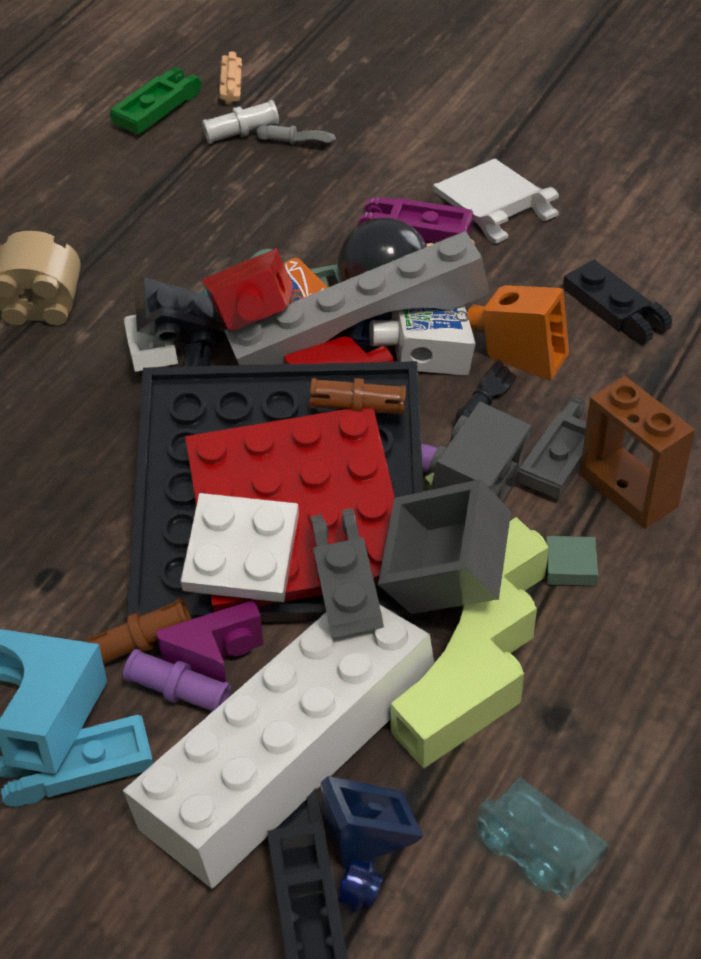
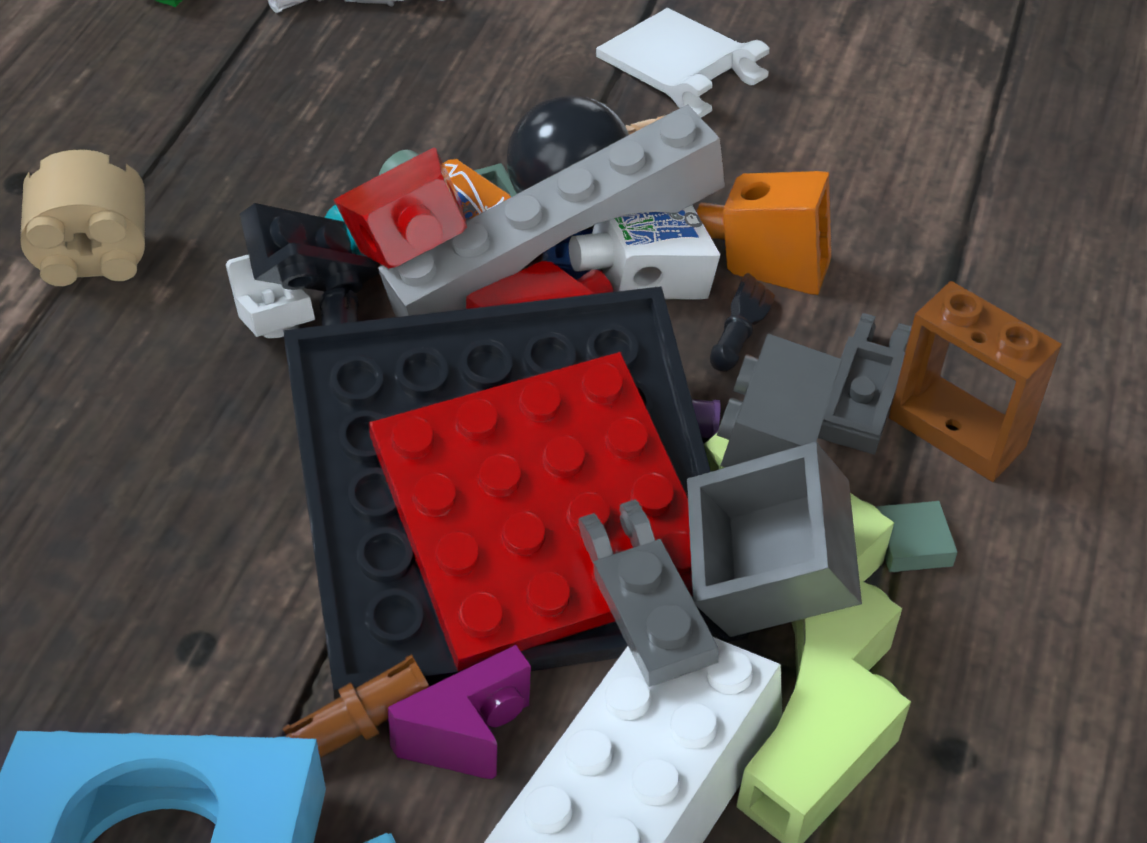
camera: 15 degrees left, 0 degrees up
medium lavender pin [123,649,232,712] -> none
white plate [181,493,299,602] -> none
dark orange pin [309,378,406,416] -> none
magenta hinge [357,197,474,242] -> none
black hinge [563,259,673,344] -> none

